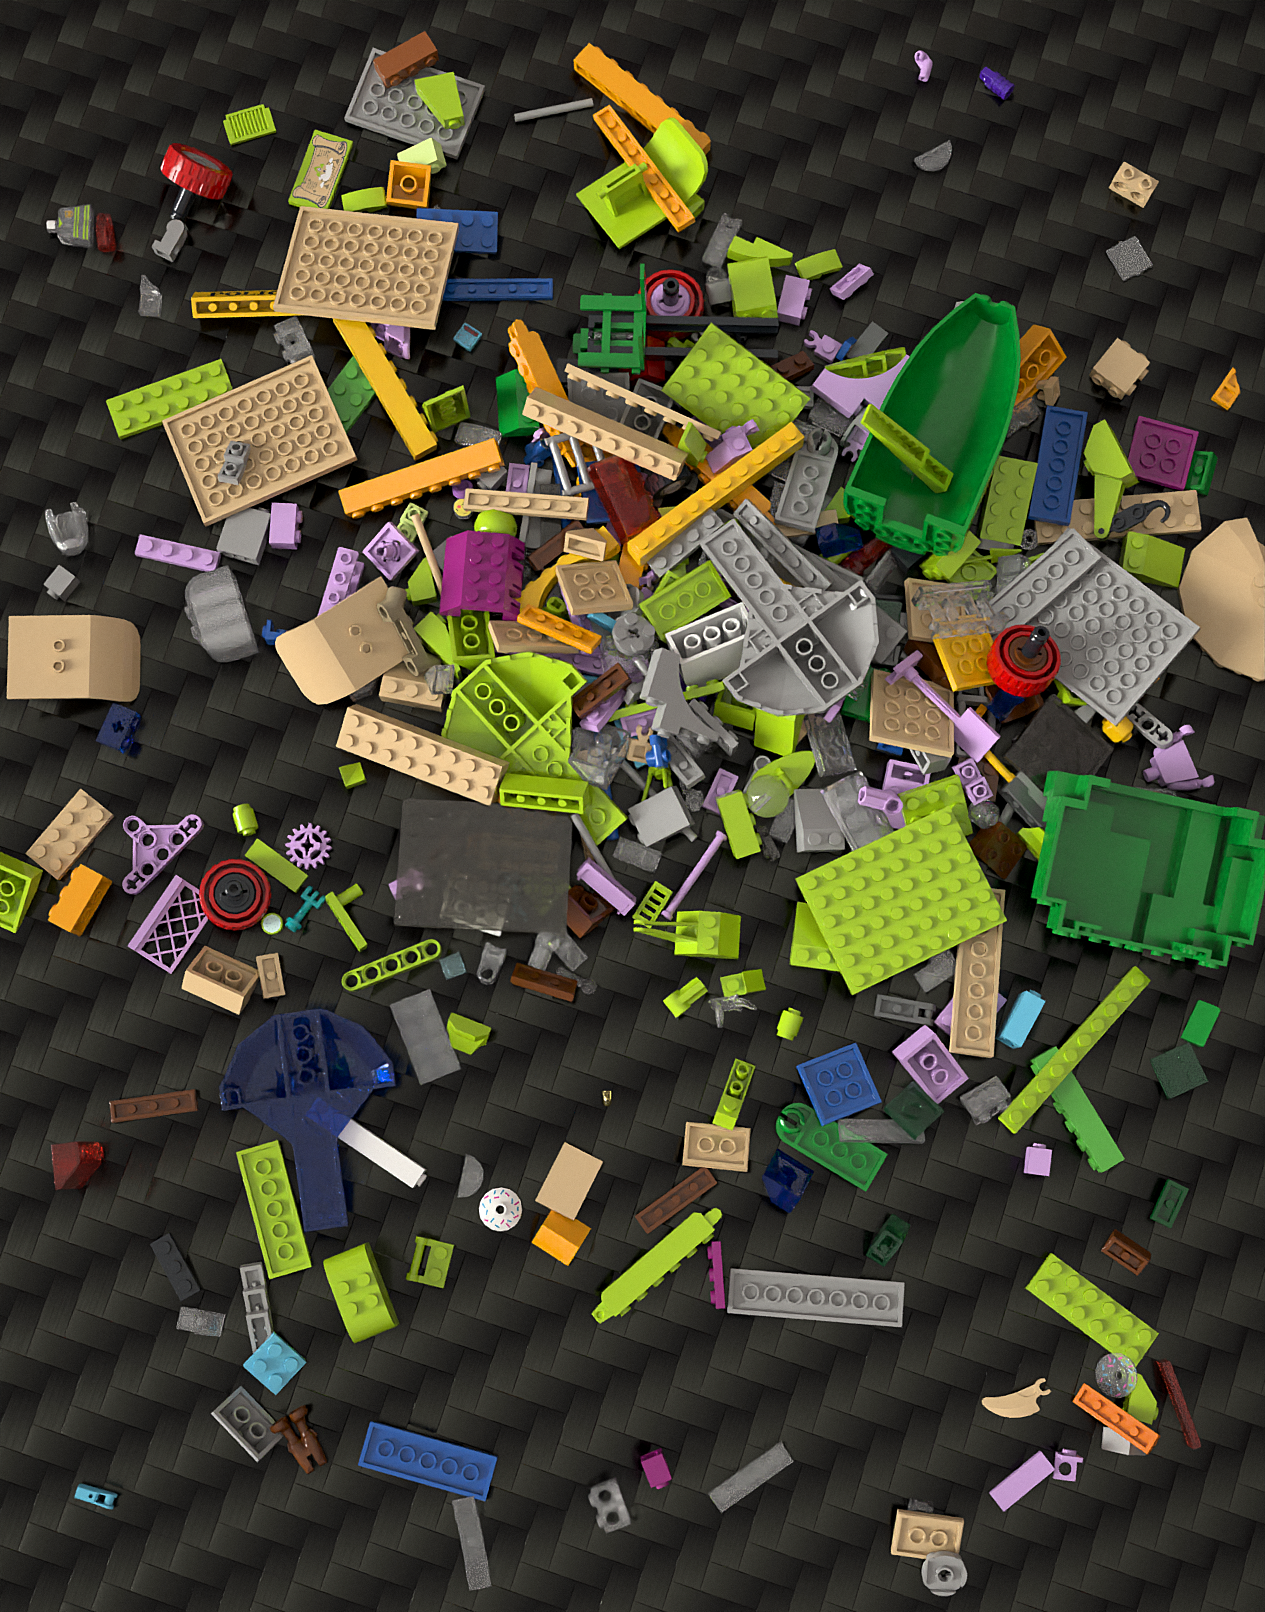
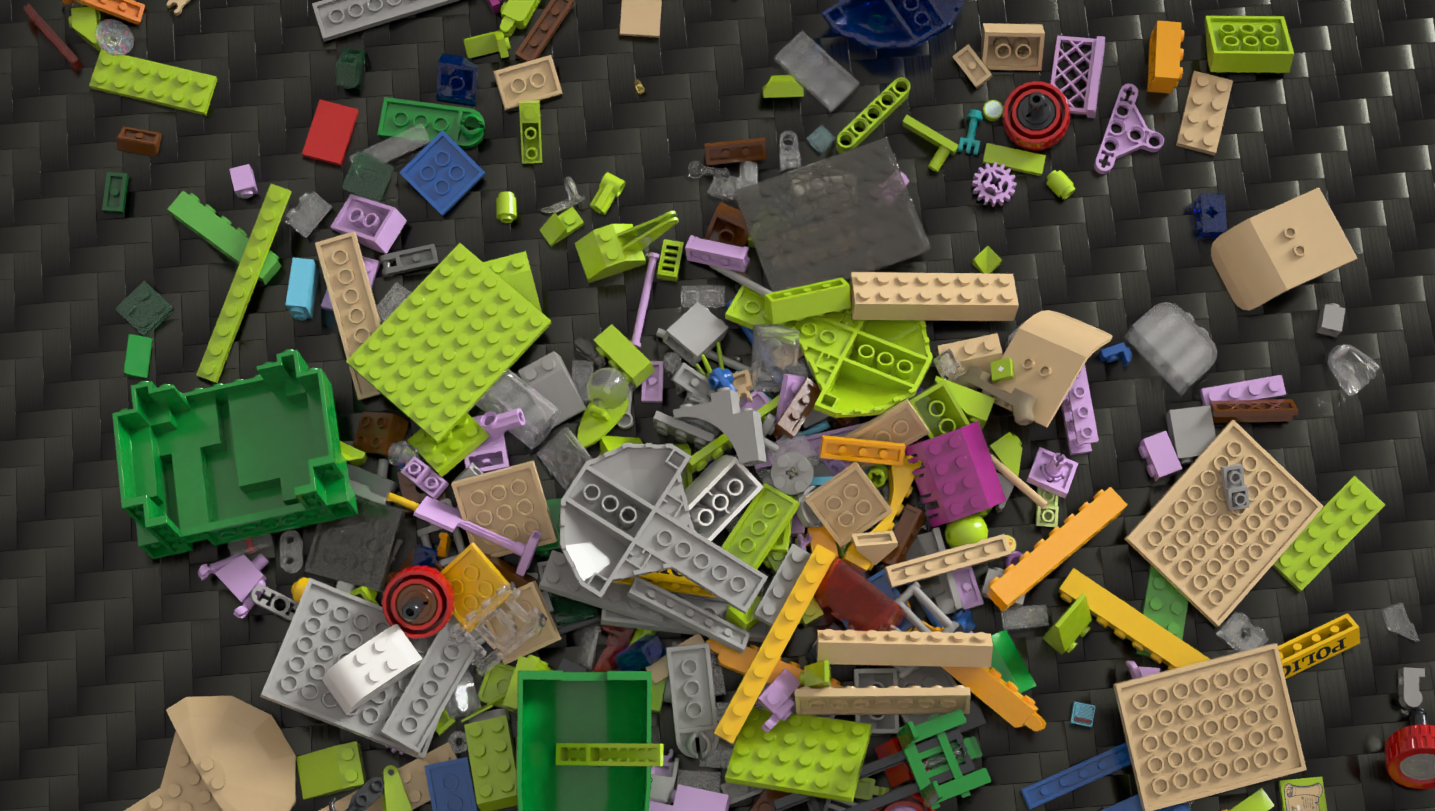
camera: 155 degrees right, 5 degrees down
none -> clear plate [280,530,302,573]
none -> red tile [302,99,359,166]
none -> white brick [322,624,423,715]
none -> lime bracket [463,30,511,58]
none -> lime tile [990,357,1014,383]
none -> reddish brown fence [1210,399,1298,423]

